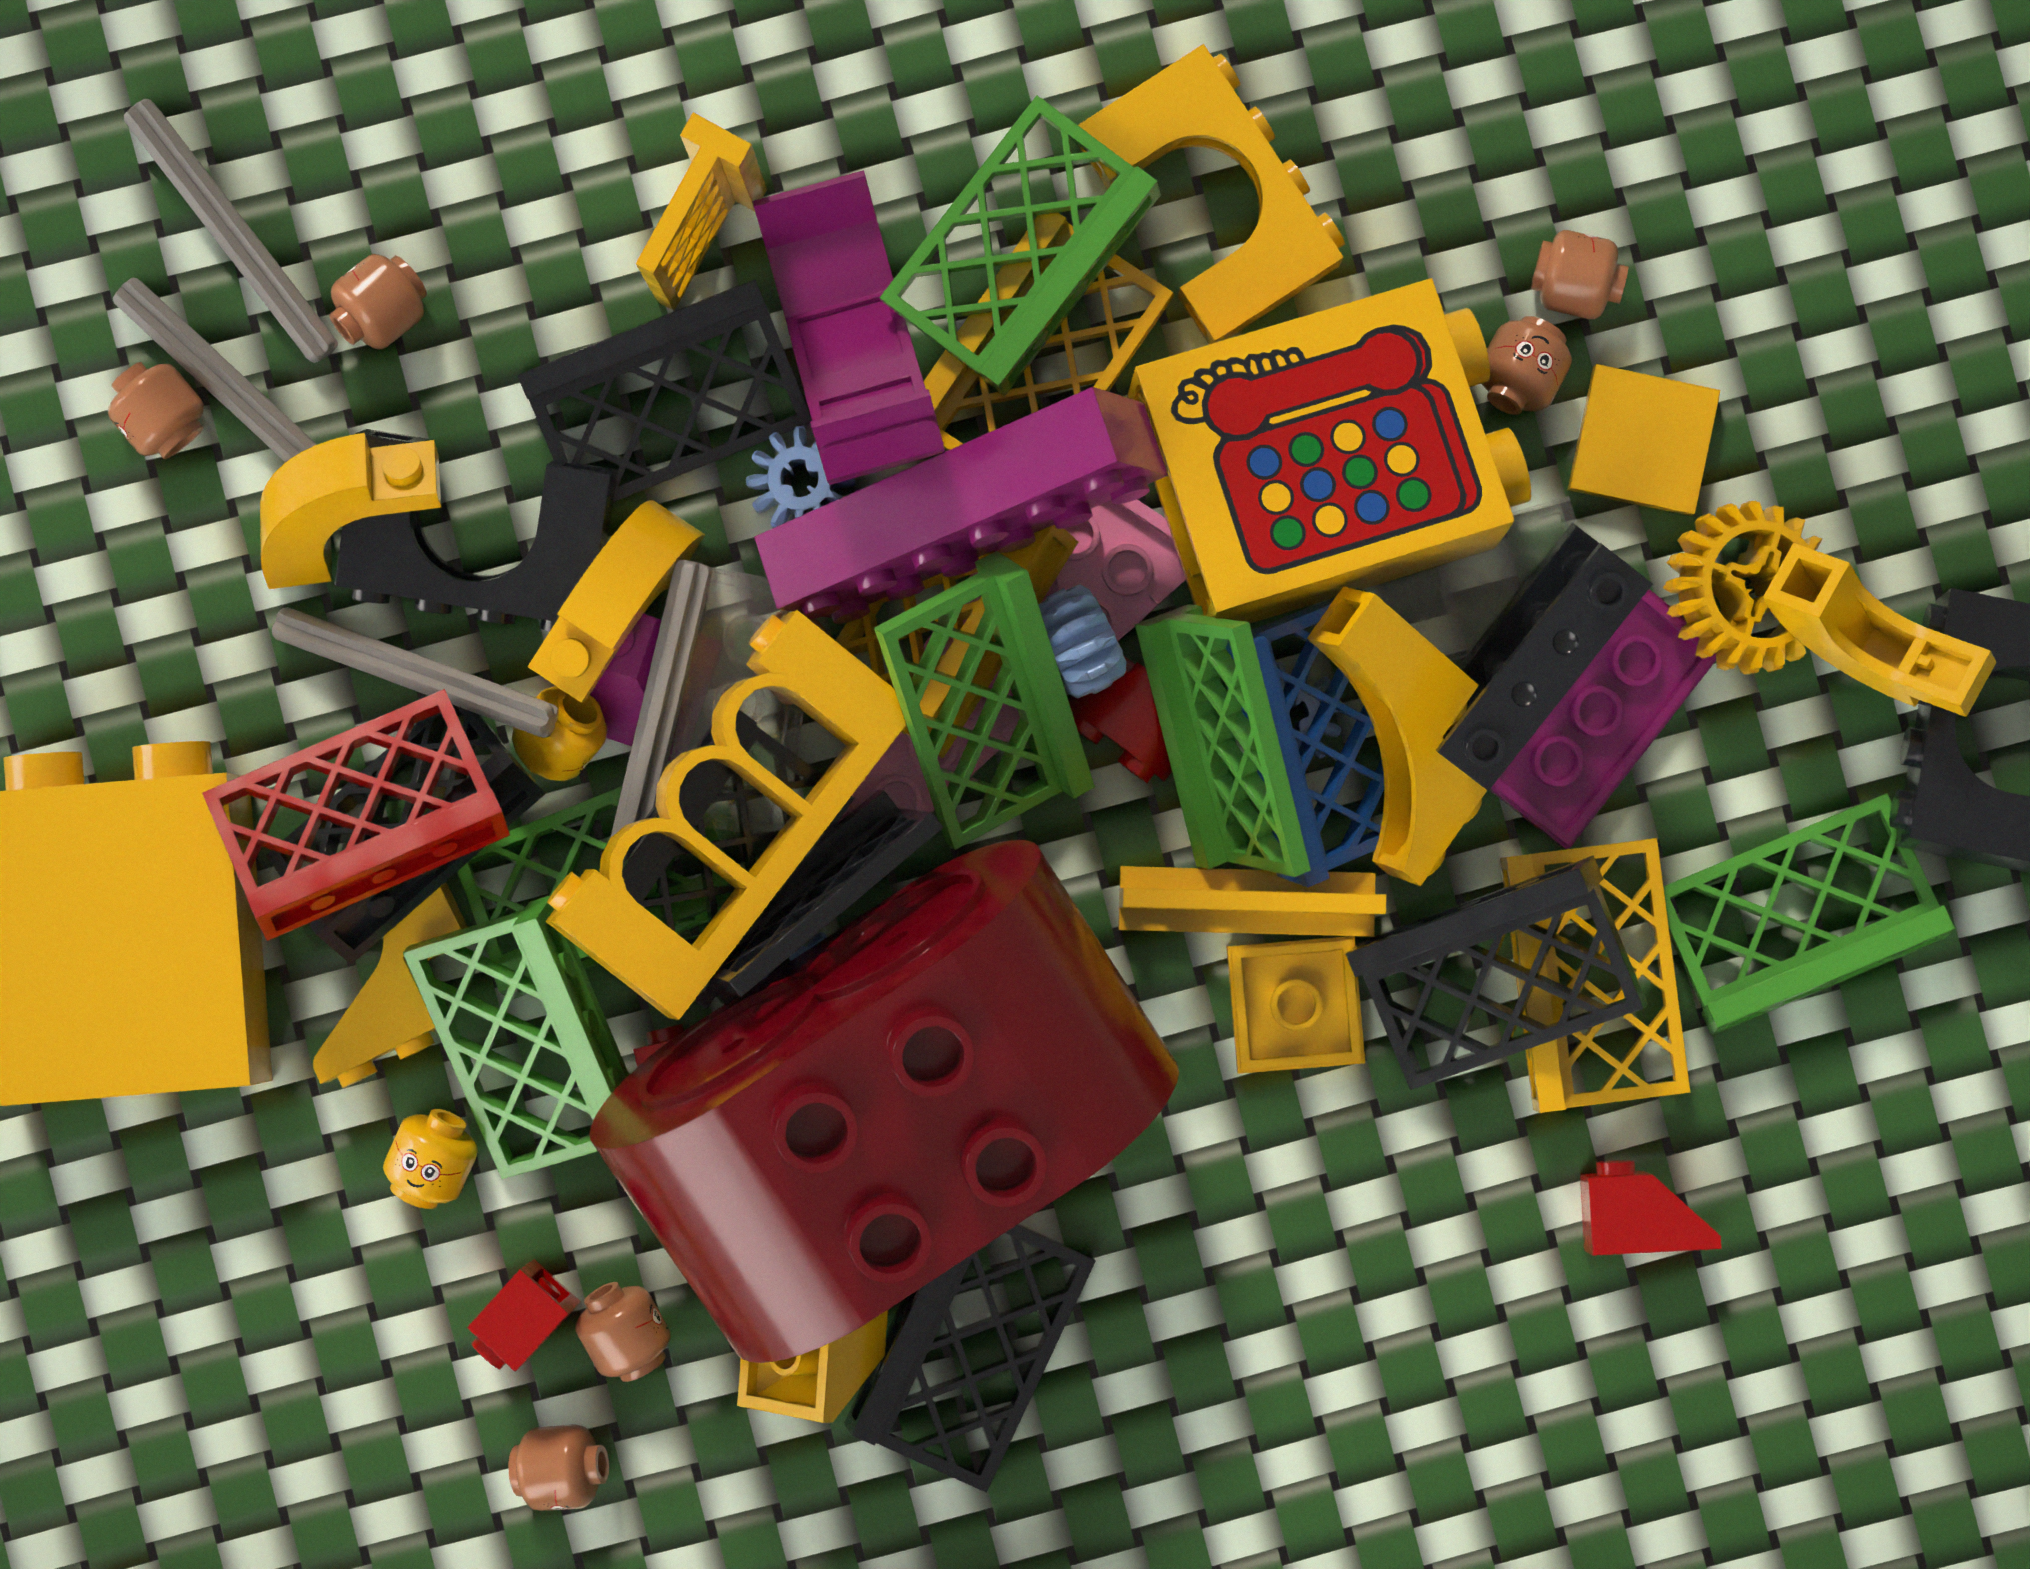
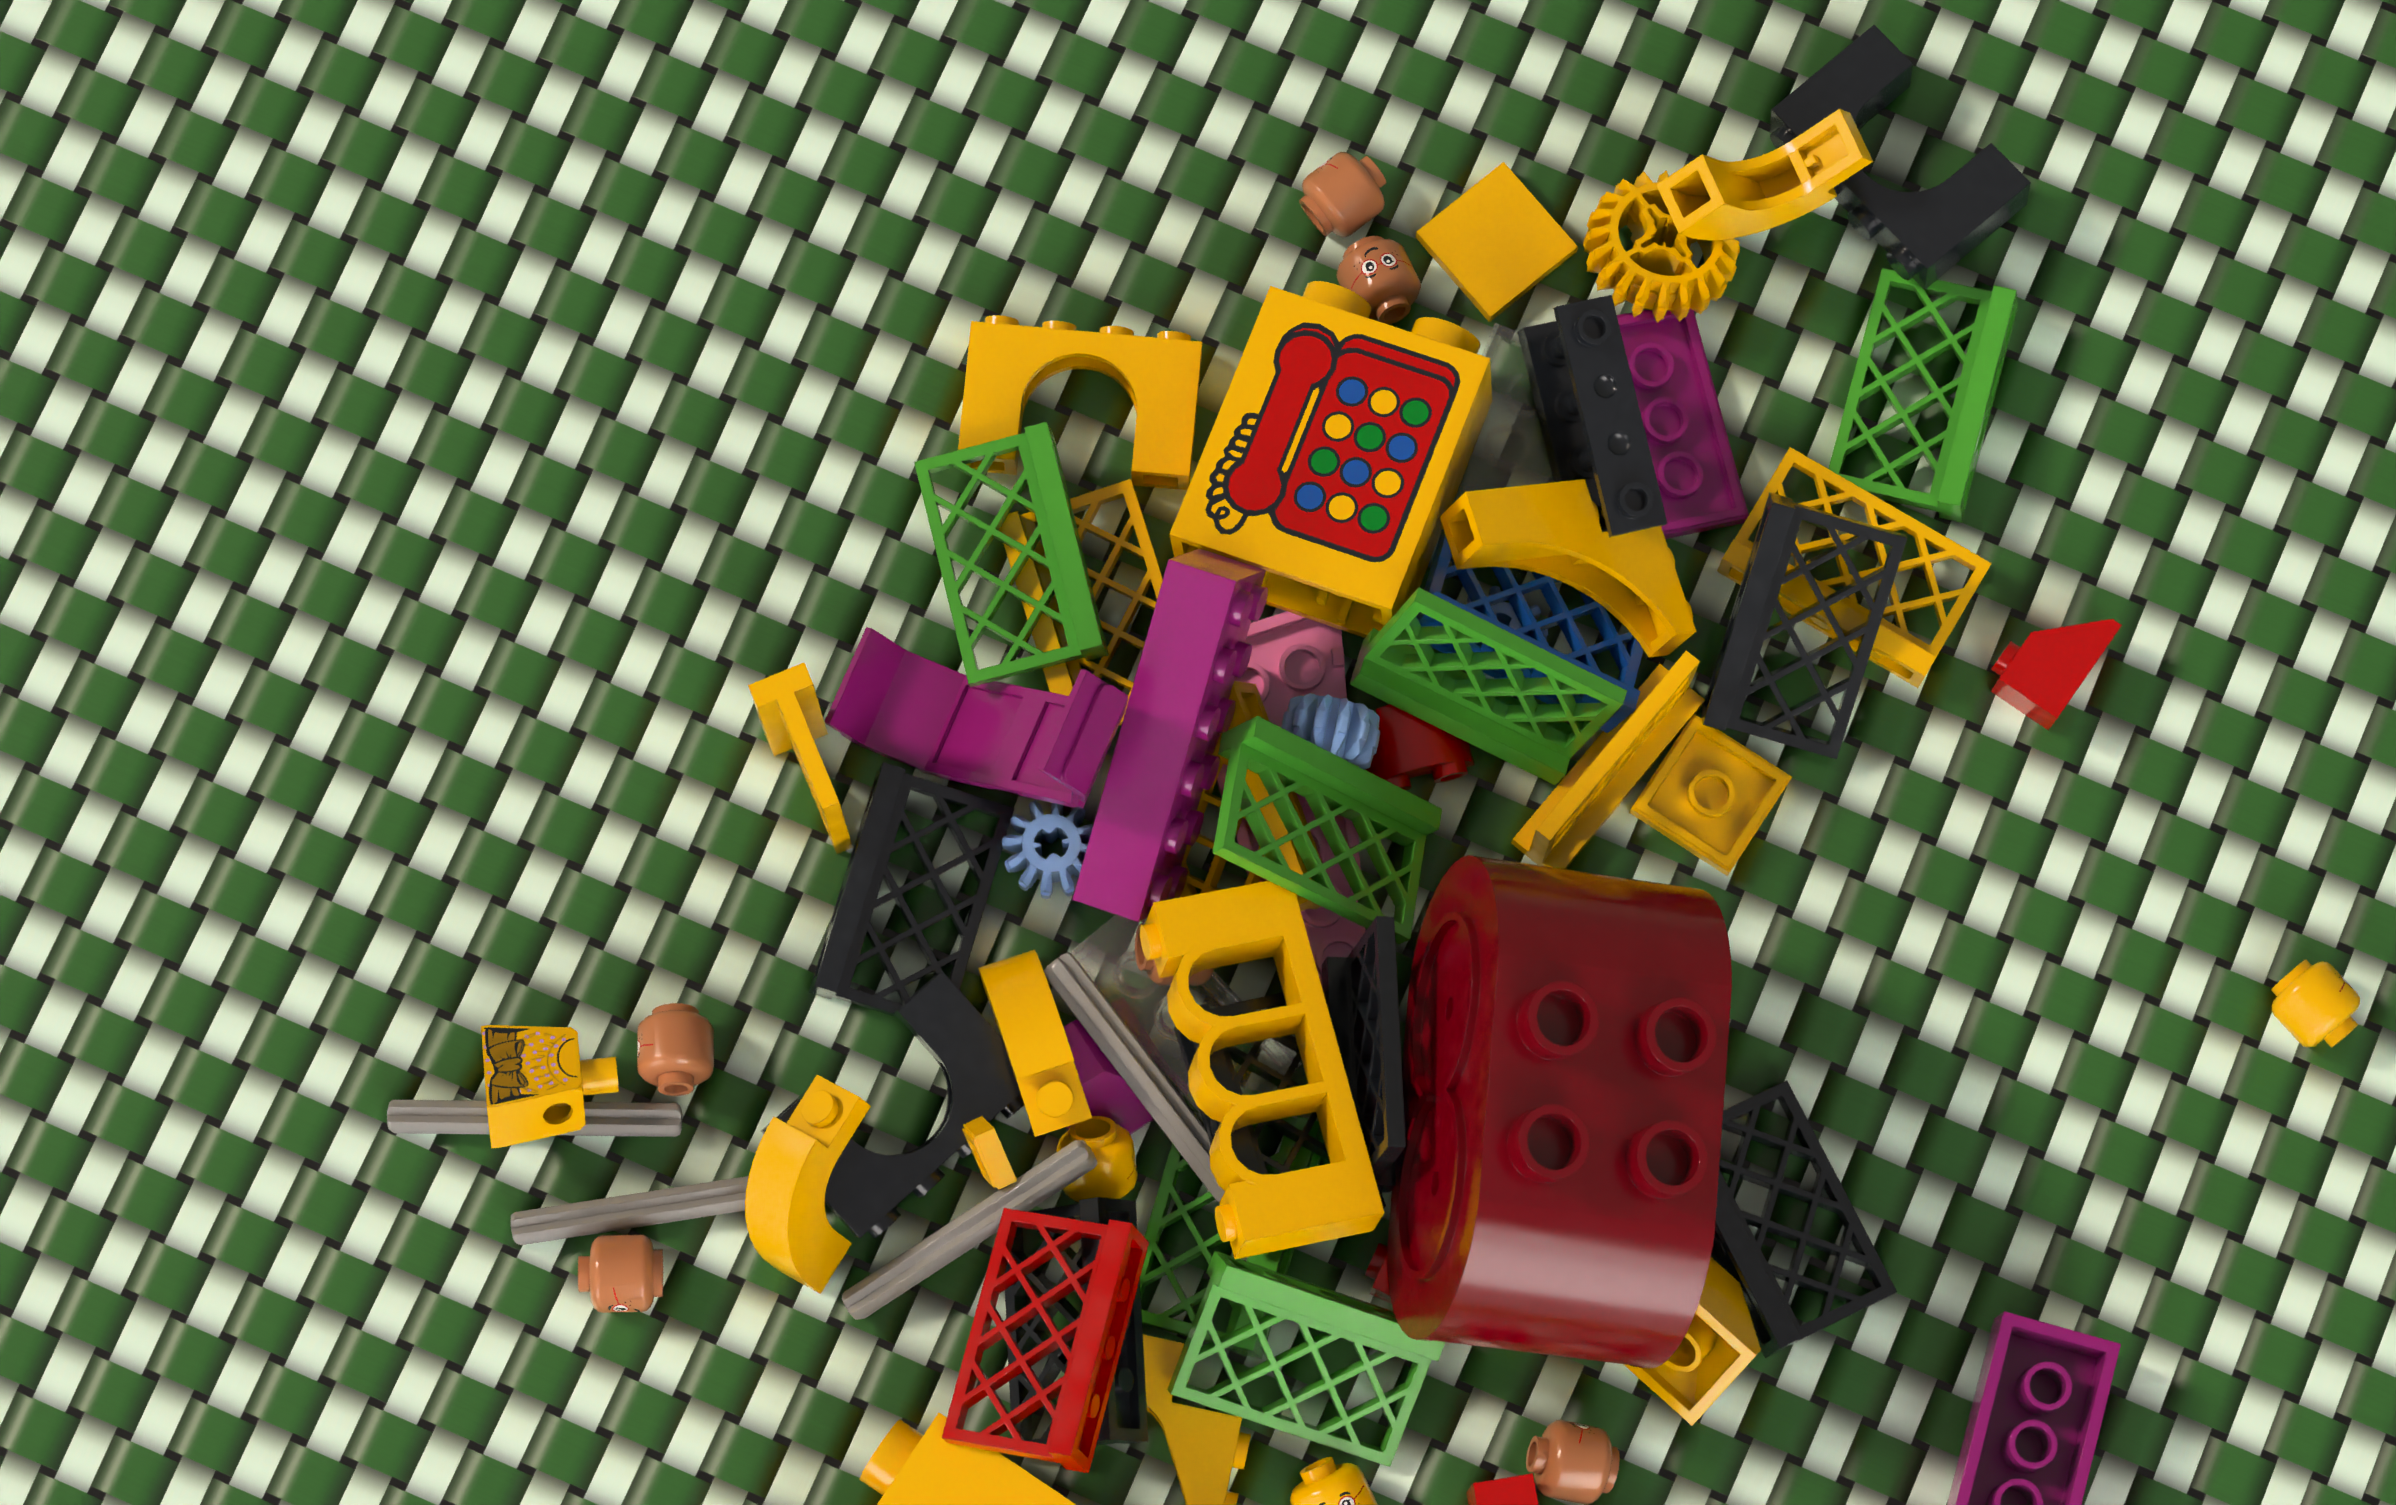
camera: 50 degrees left, 10 degrees down
none -> yellow torso [481,1025,619,1149]
none -> yellow tile [962,1116,1017,1190]

